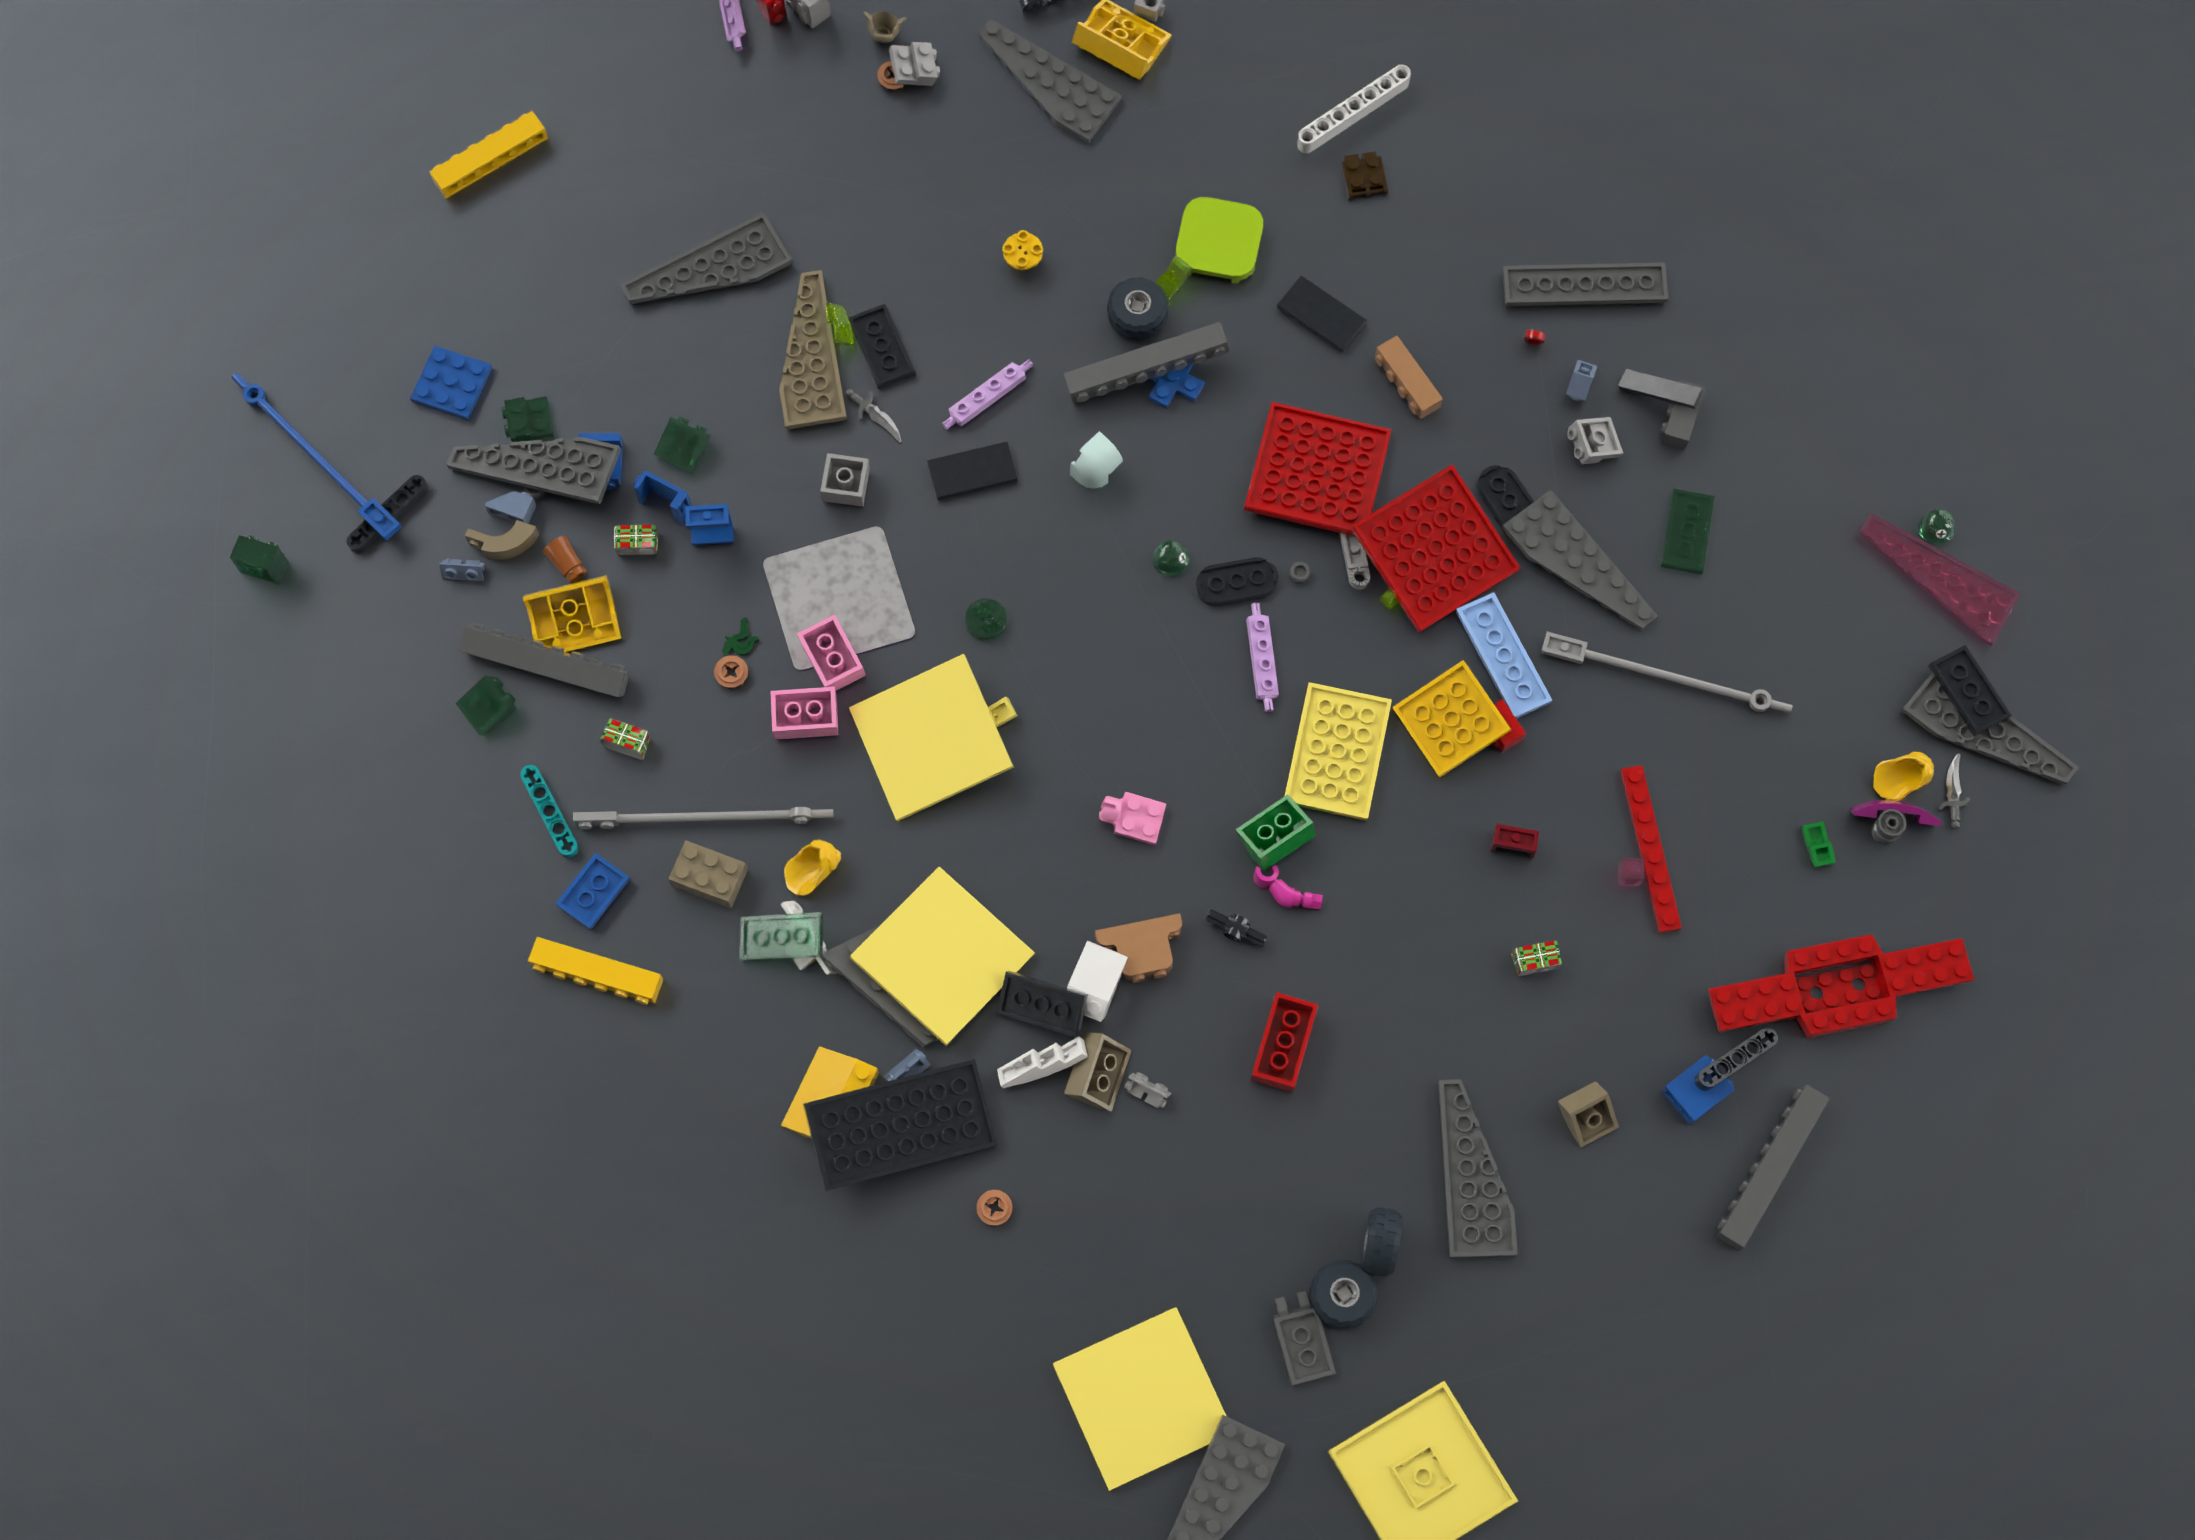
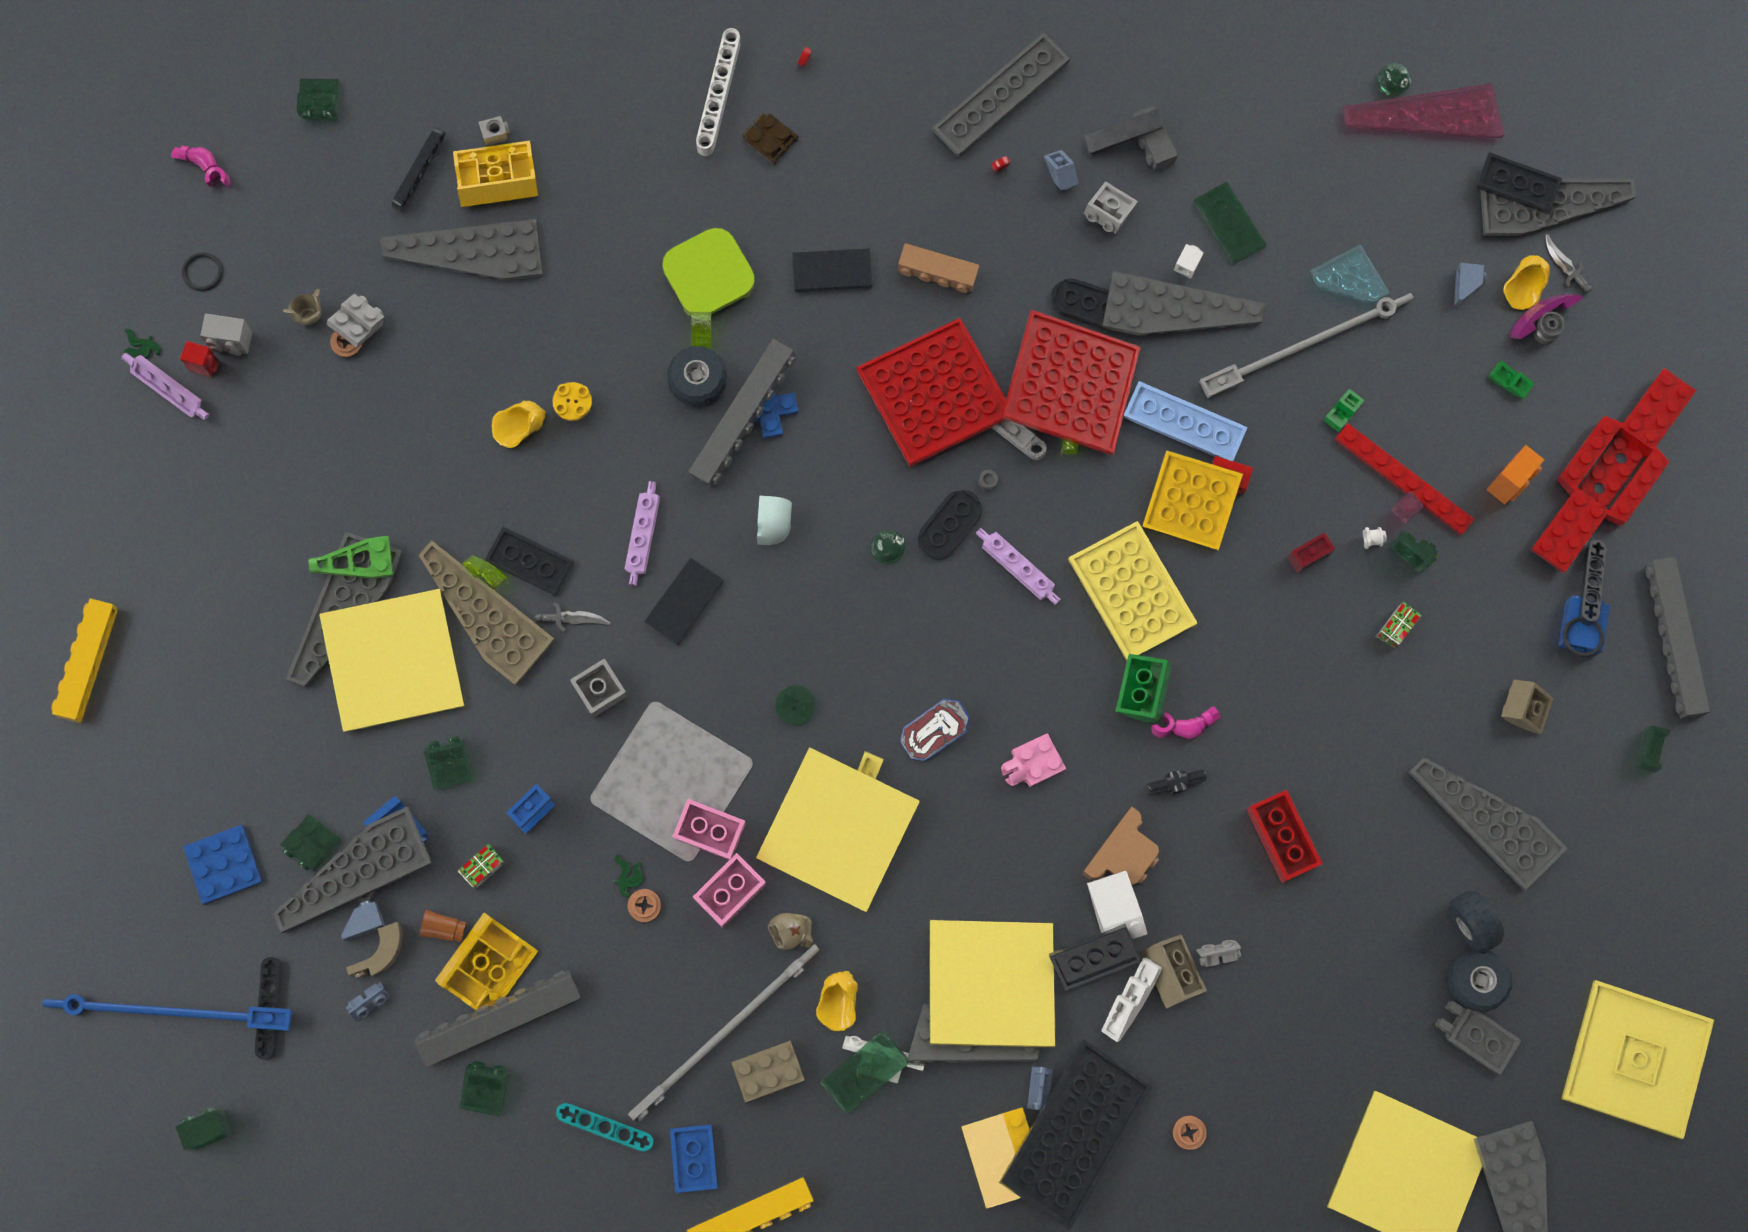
camera: 45 degrees left, 5 degrees up
piece [600,718,650,760] -> none
blue panel [634,470,692,526] -> none
none -> bright green plate [309,536,394,579]
none -> light yellow tile [319,589,464,732]
none -> yellow hair [492,400,546,448]
none -> dark tan piece [768,913,814,950]
none -> red tile [797,47,812,67]
none -> shield [900,699,970,761]
none -> white brick [1174,244,1204,279]
none -> clear light blue plate [1309,244,1390,304]
none -> green slope [1323,389,1365,432]
none -> white brick [1363,527,1386,549]
none -> clear green plate [1390,531,1440,572]
none -> sand blue slope [1454,263,1487,306]
none -> orange brick [1486,445,1544,505]
none -> black piece [1563,617,1604,657]
none -> clear green panel [1635,725,1671,773]

